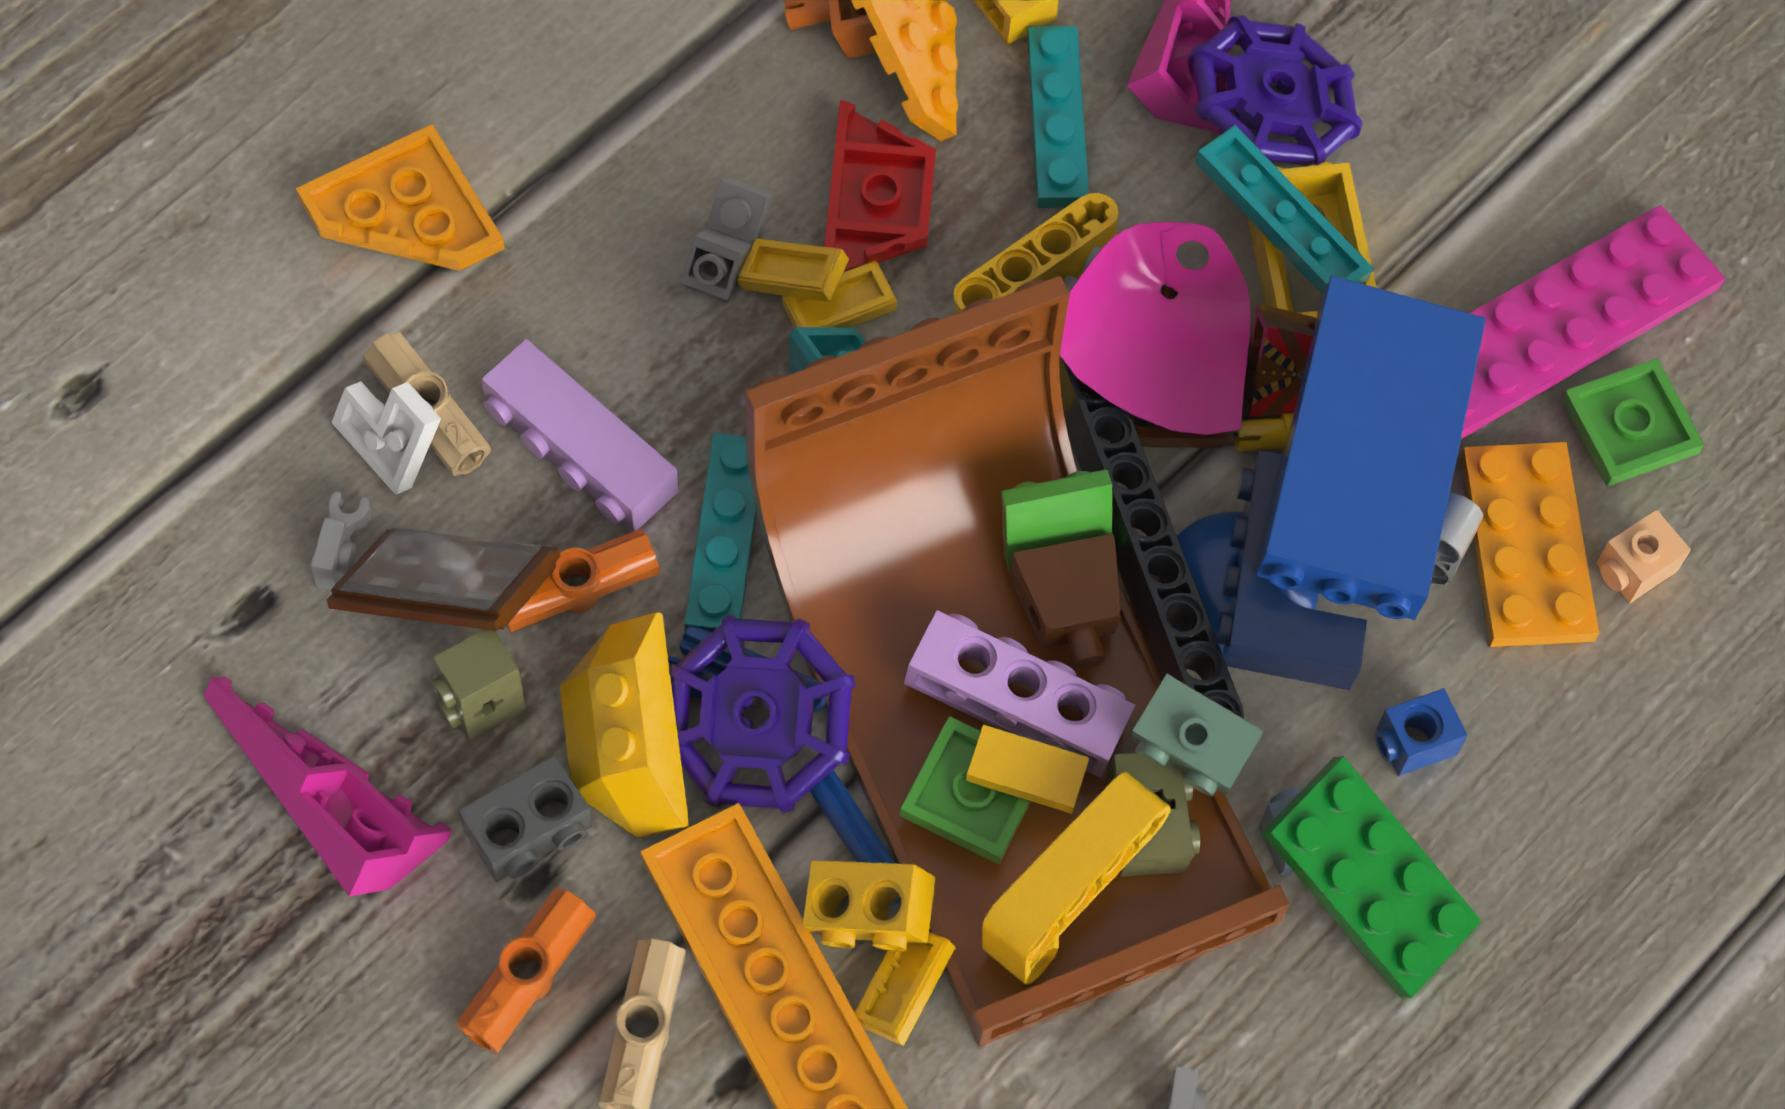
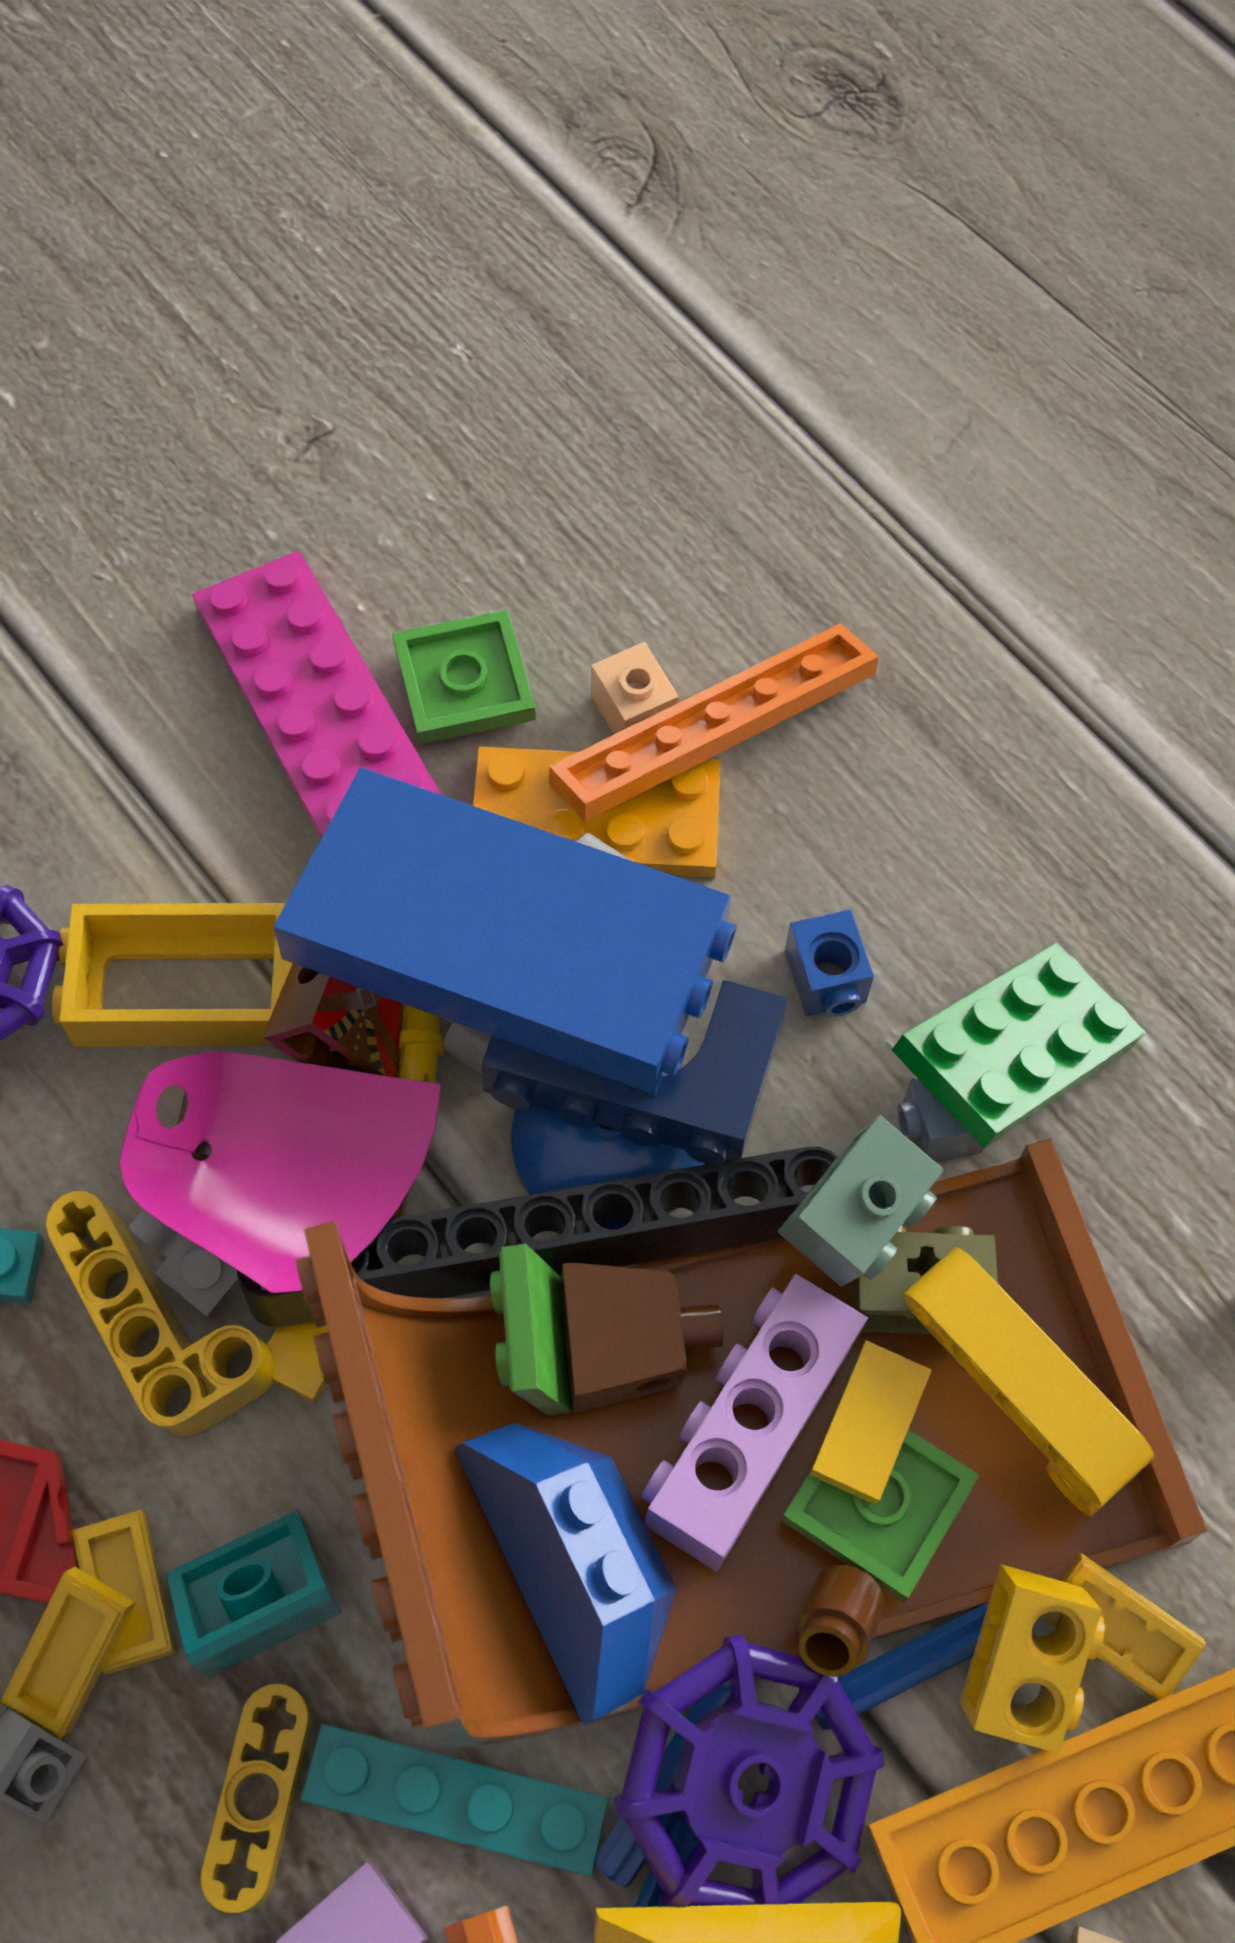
camera: 80 degrees left, 0 degrees up
teal plate [1194,125,1374,295] -> none
none -> yellow beam [201,1684,312,1914]
none -> blue wedge [455,1423,677,1726]
none -> orange plate [549,623,879,822]
none -> reddish brown brick [796,1565,885,1677]

